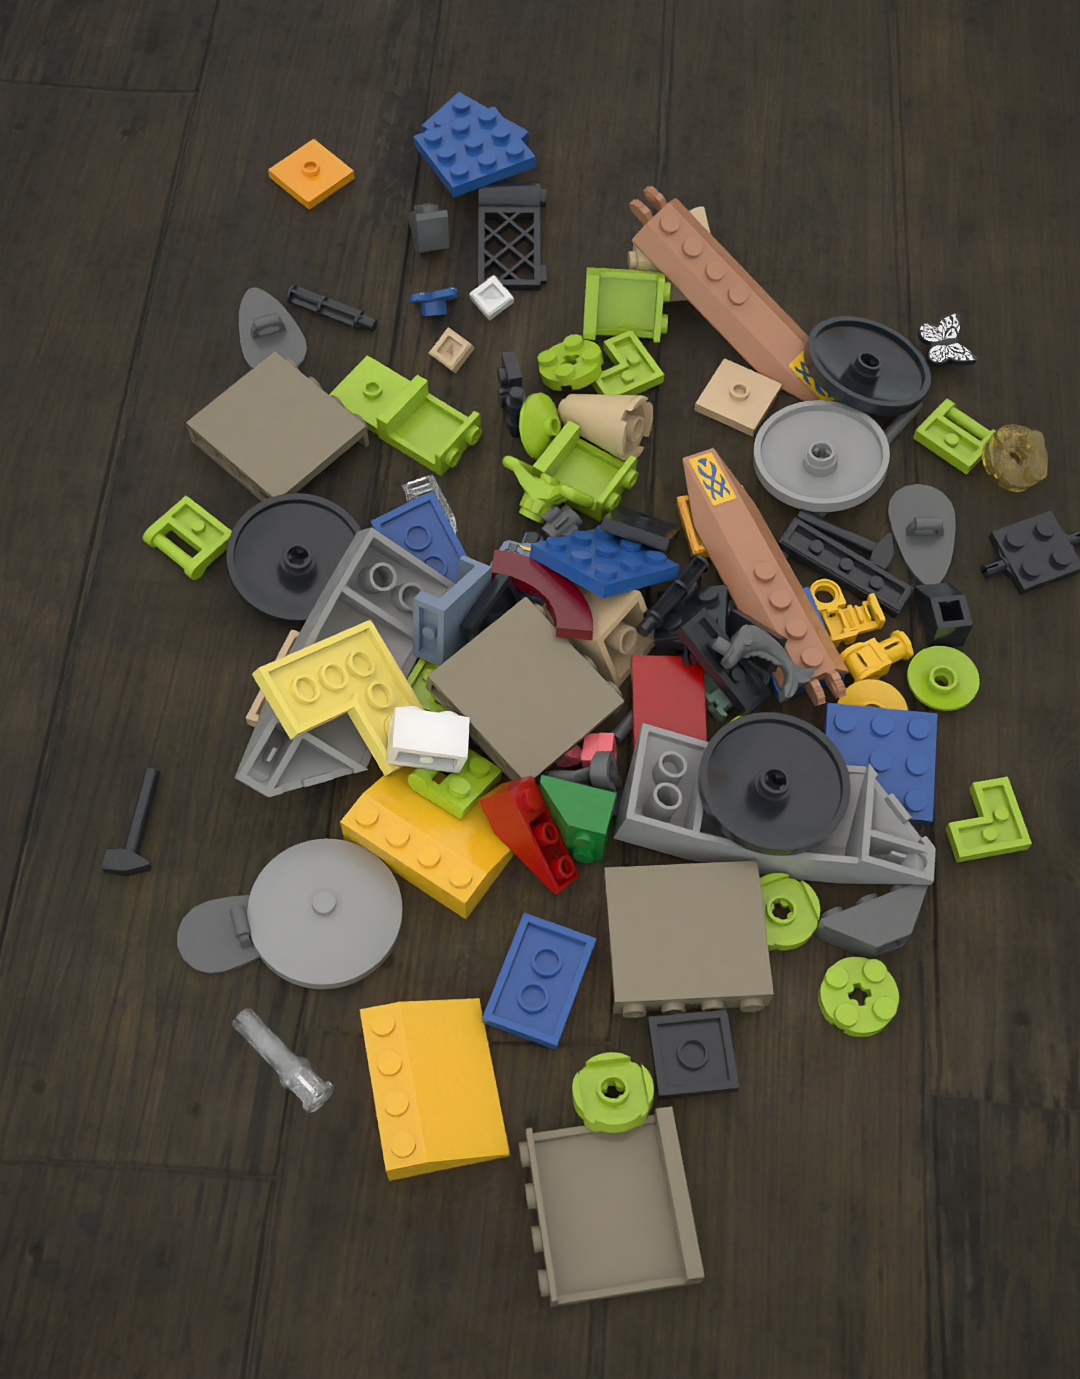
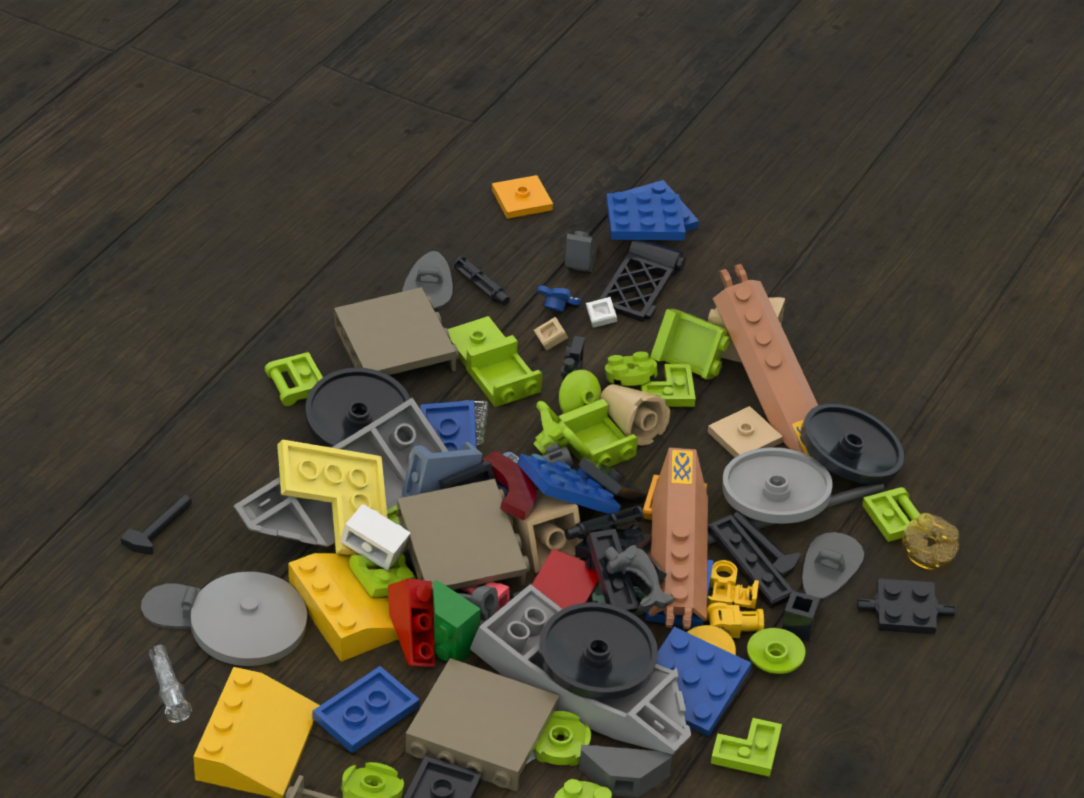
camera: 25 degrees right, 20 degrees down
black animal [918,312,977,367] -> none

